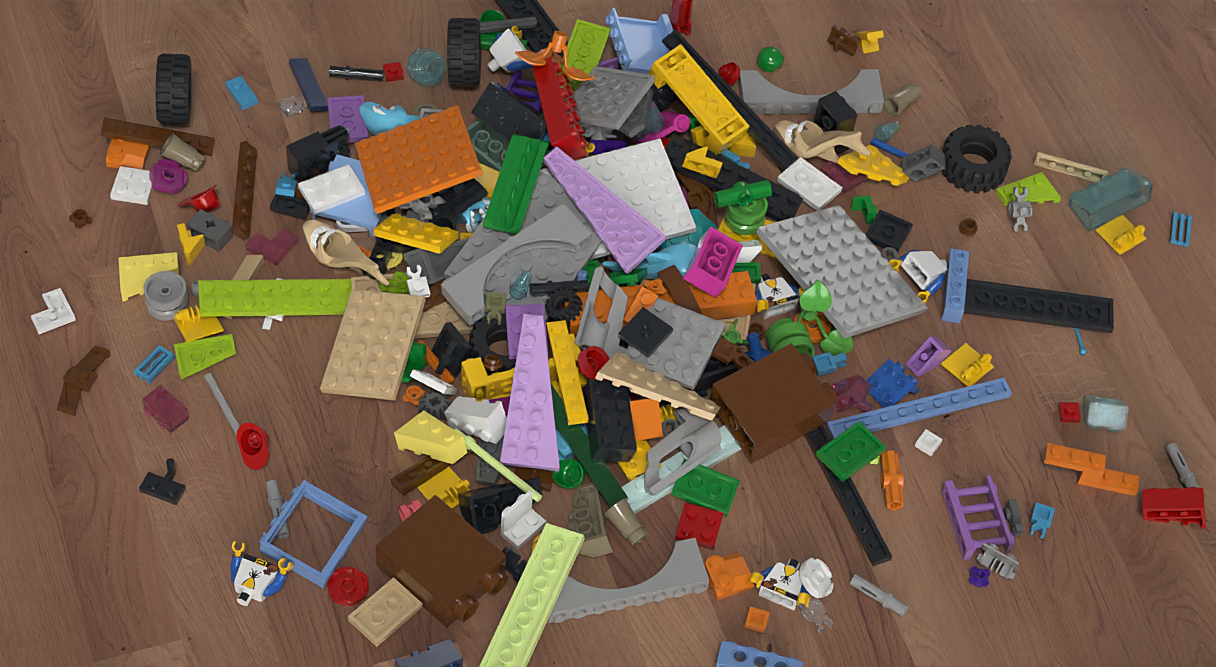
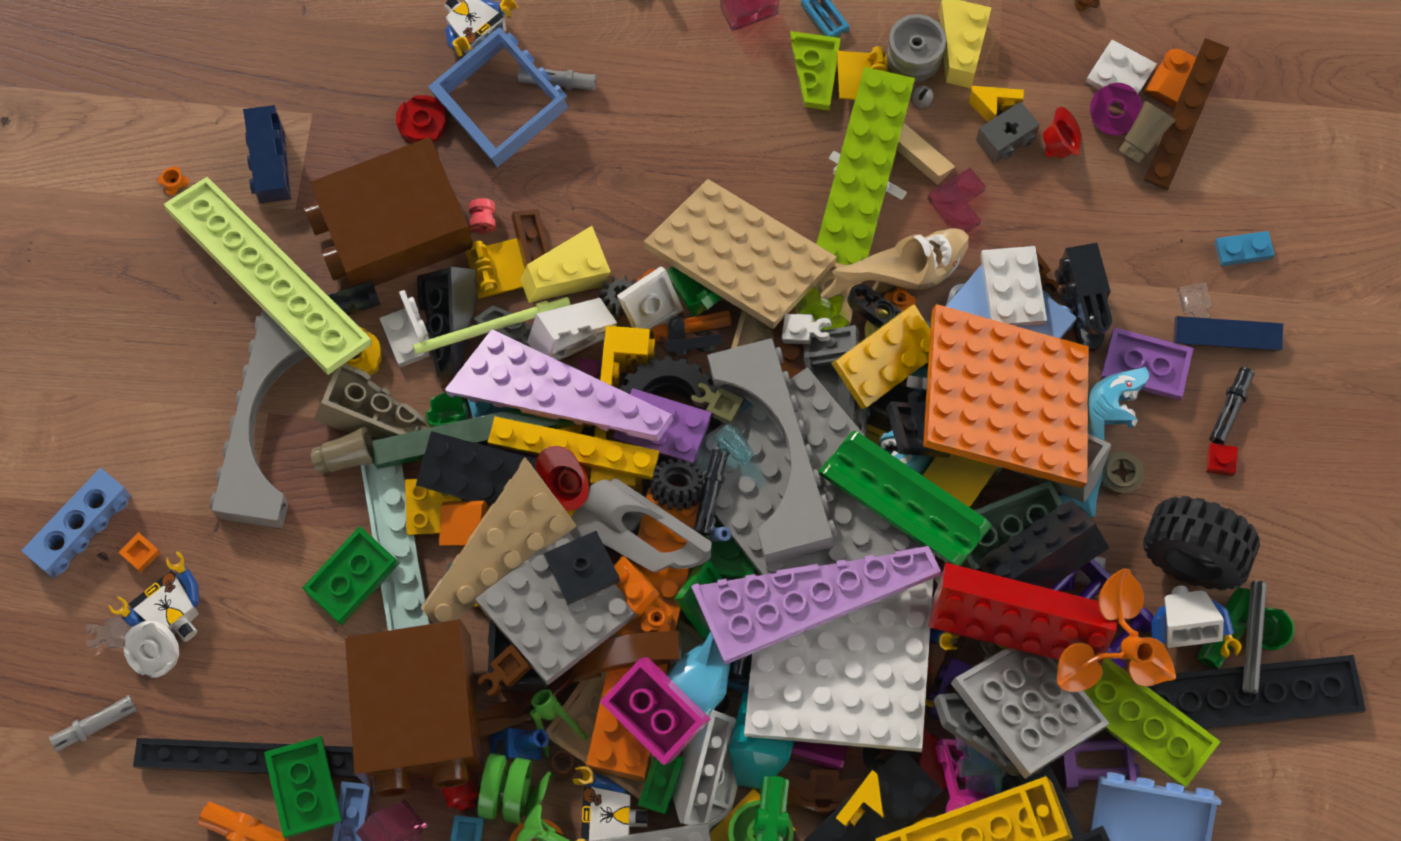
camera: 120 degrees right, 15 degrees up
black tyre [155,53,192,124] -> none
light grey bar [205,373,240,436] -> none
reddish brown plate [232,141,257,240] -> none
red piece [236,422,269,470] -> none
black plate [270,194,310,220] -> none
dark azure plate [275,173,296,197] -> none
tan plate [348,577,423,647] -> none
clear light blue piece [407,48,446,86] -> none
reddish brown plate [483,354,503,371] -> none
light grey panel [644,407,722,494] -> none
red plate [675,503,724,550] -> none
orange slope [704,552,754,600] -> none

